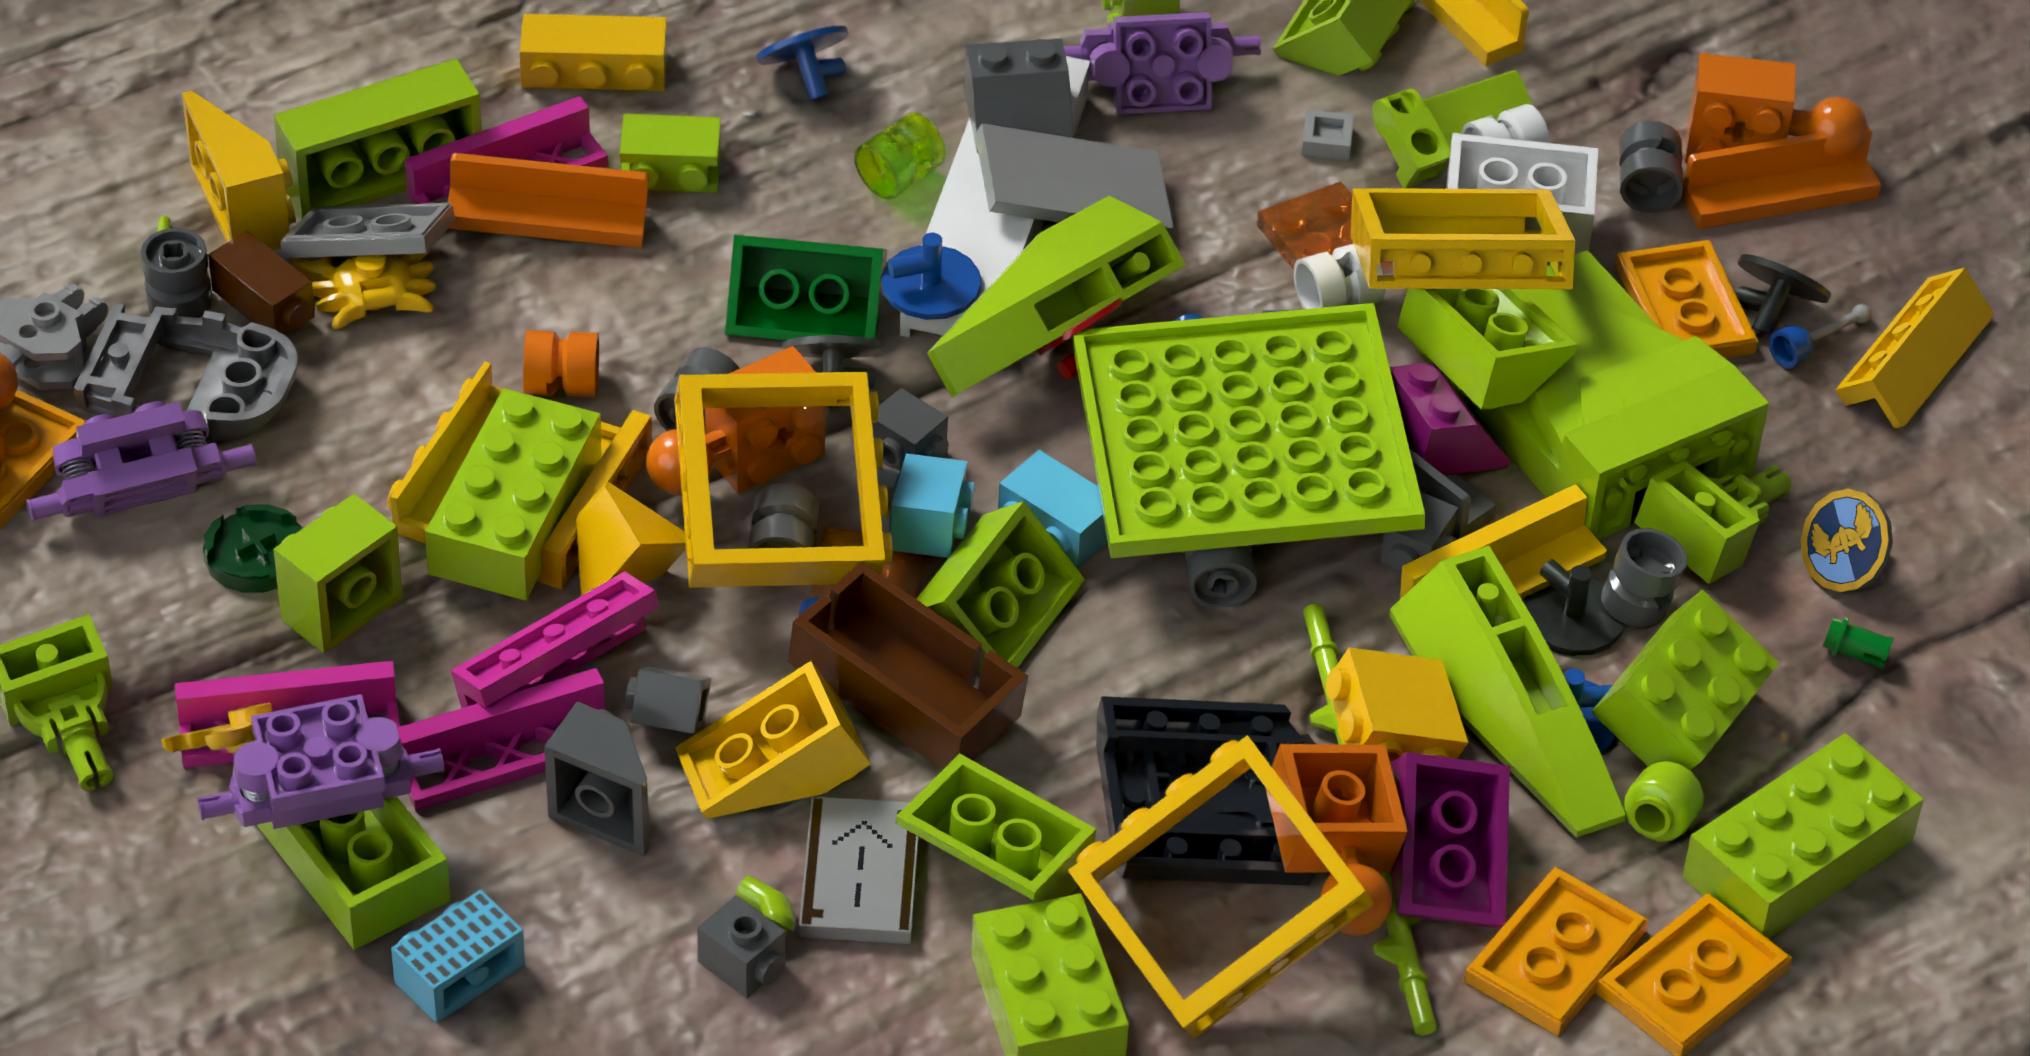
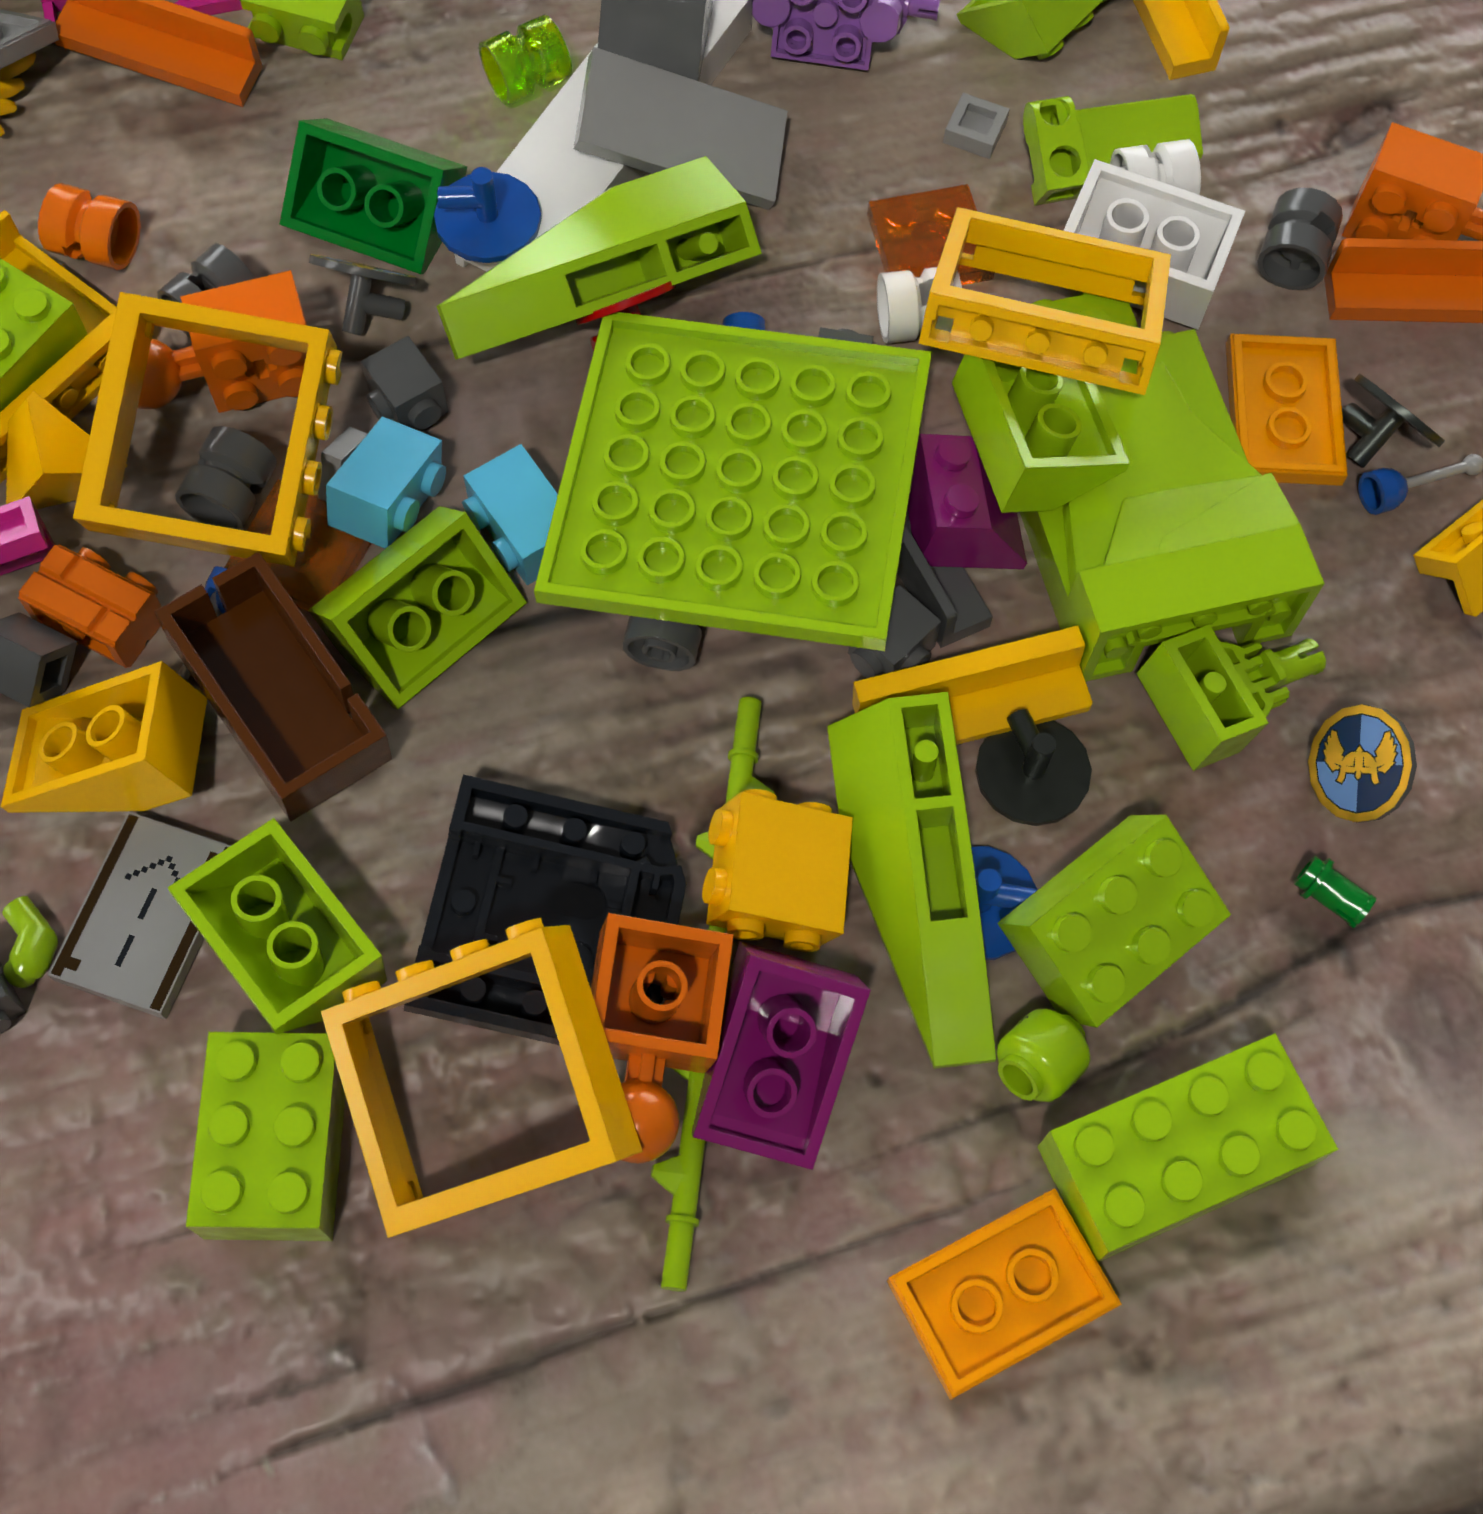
camera: 15 degrees right, 20 degrees up
light orange tile [1464,866,1649,1037] -> none
dark grey wheel [1601,528,1687,628] -> none
none -> orange brick [18,544,162,668]

